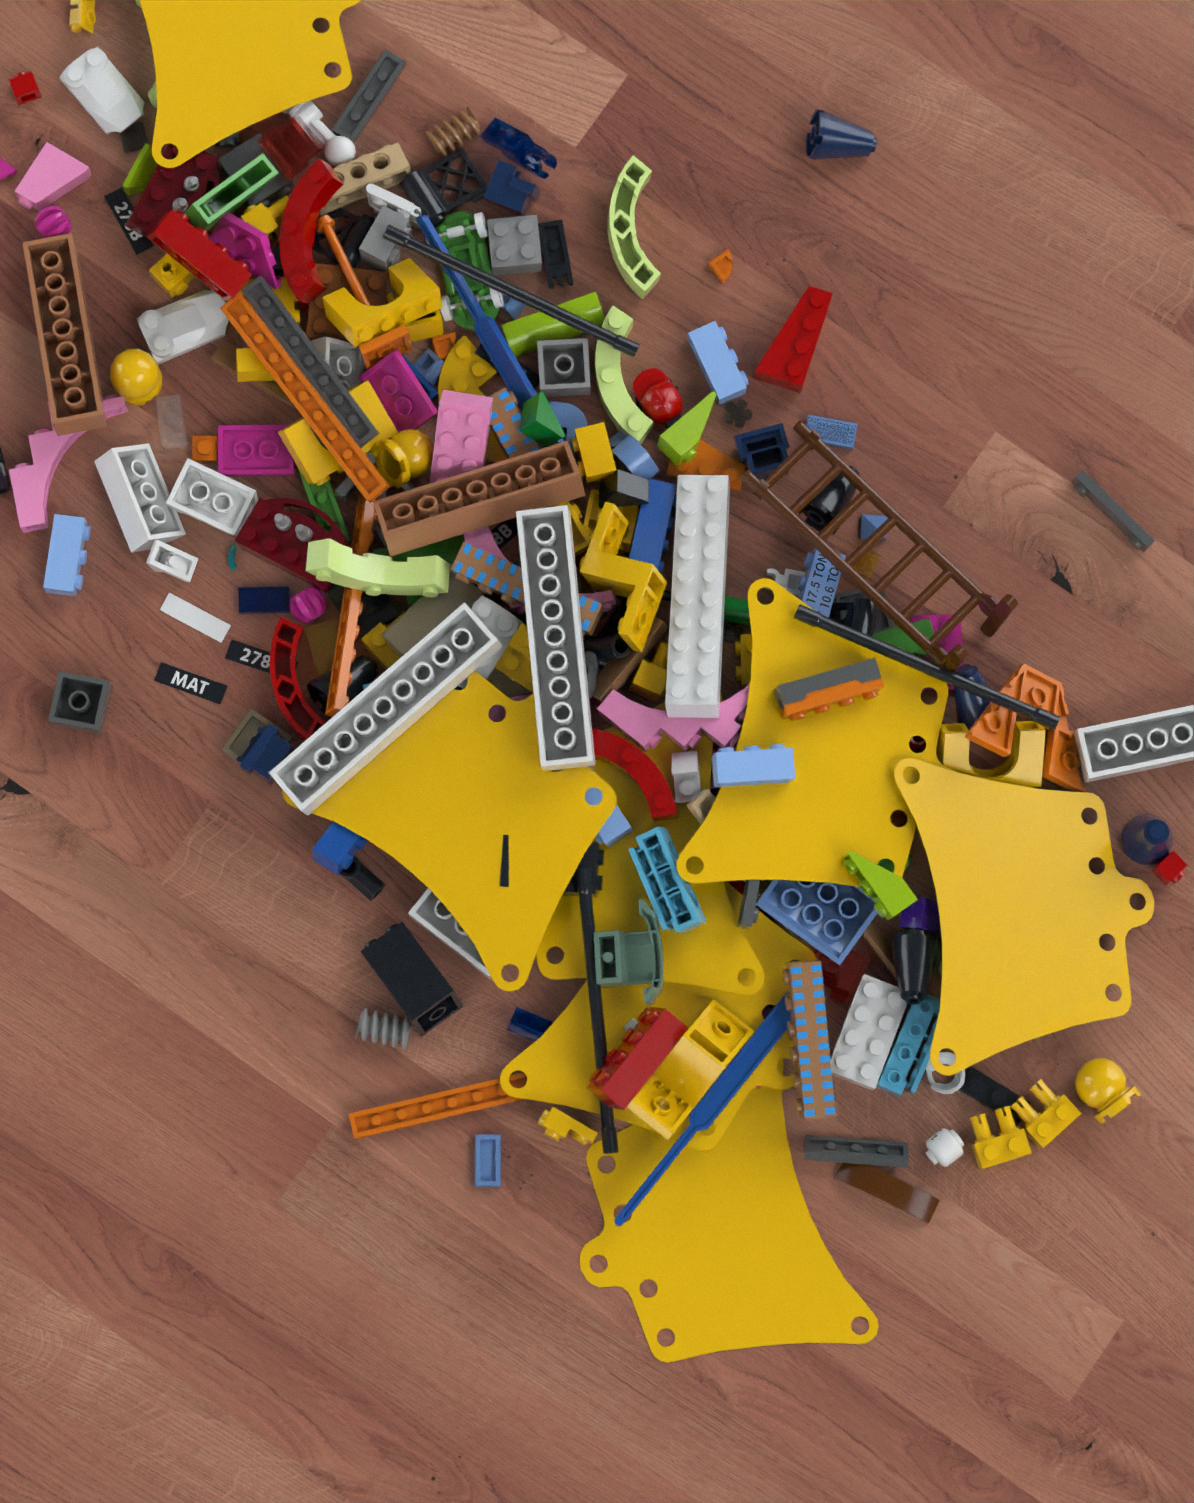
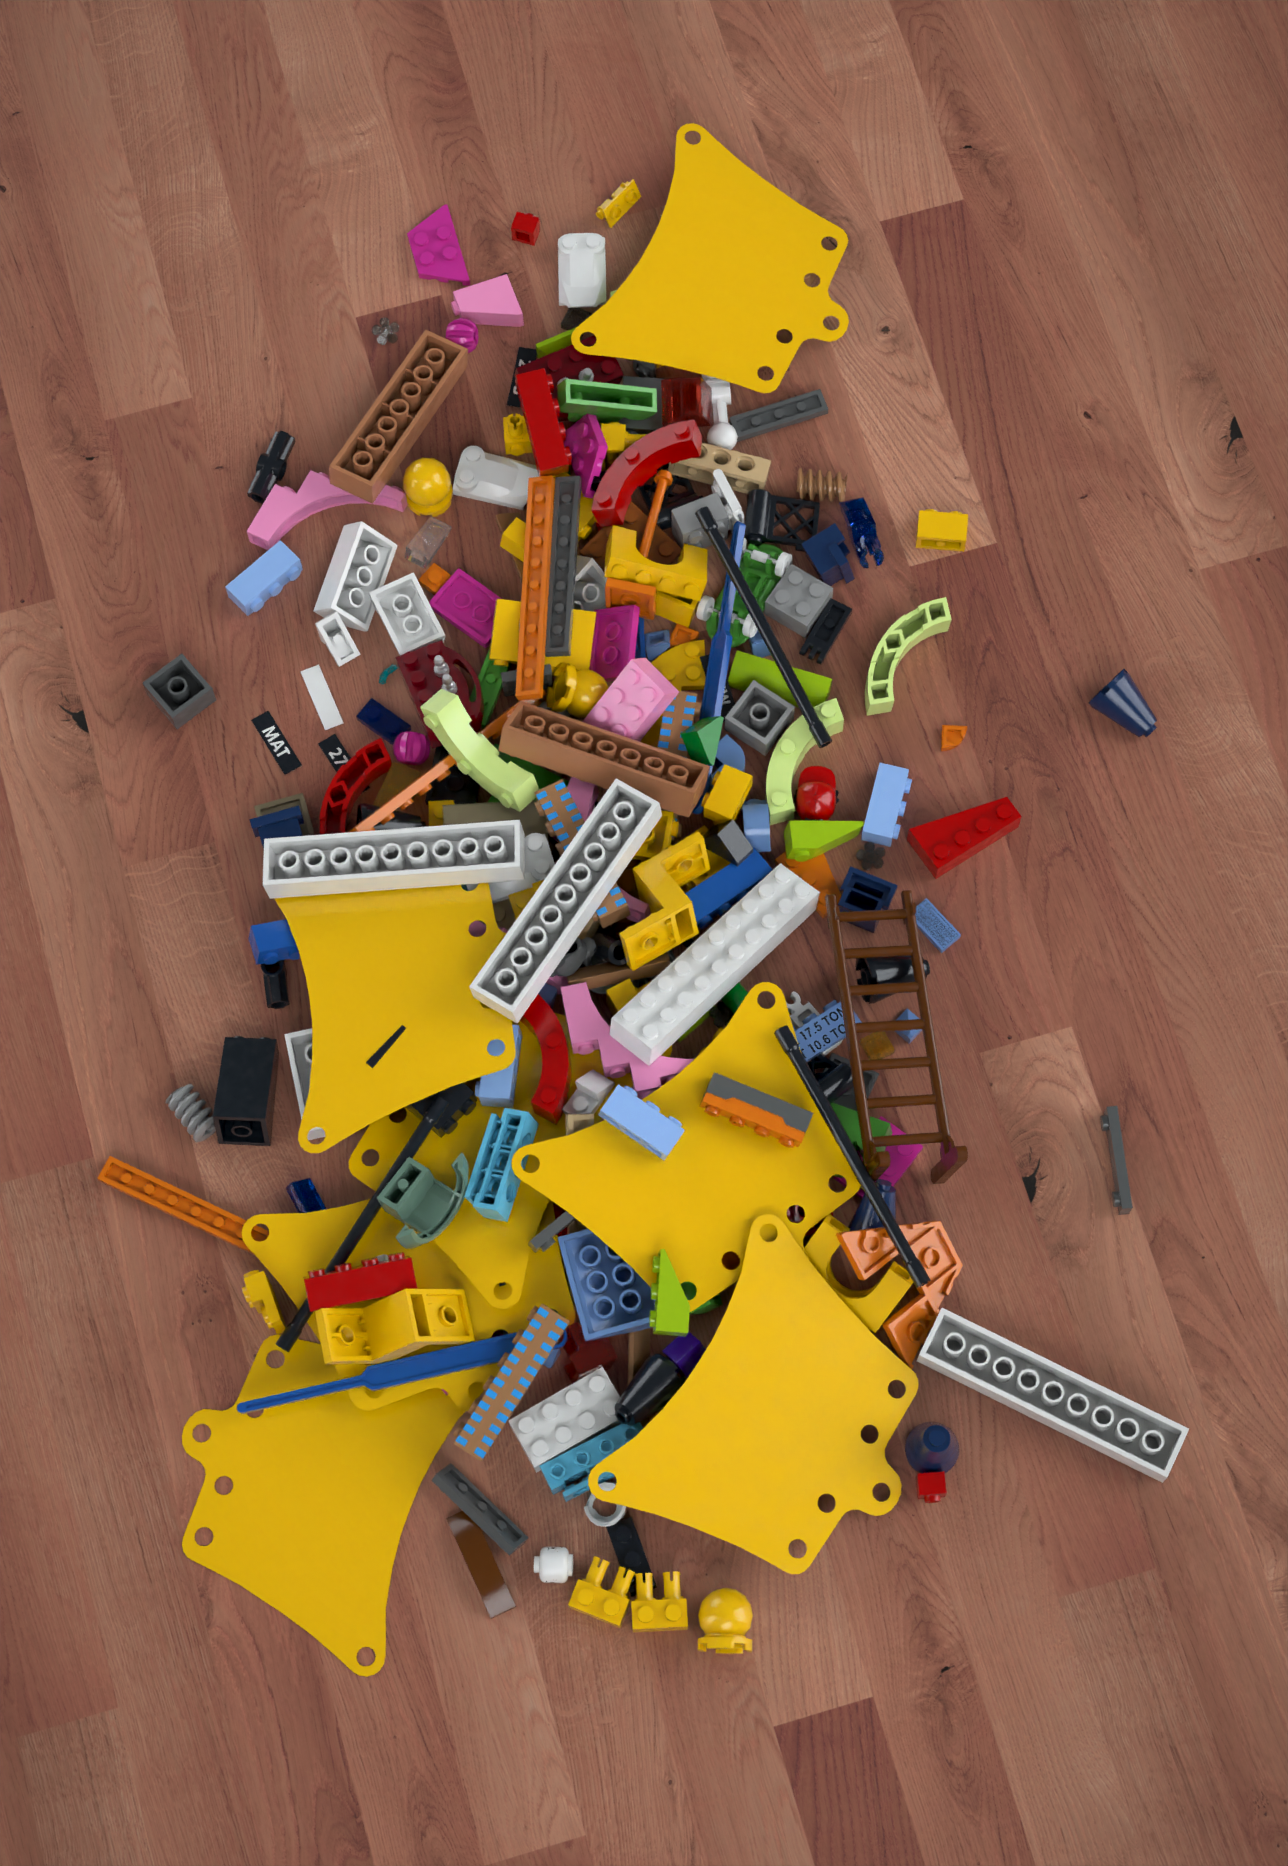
camera: 45 degrees right, 10 degrees down
medium blue tile [475,1134,501,1187] -> none
none -> yellow brick [915,509,968,552]

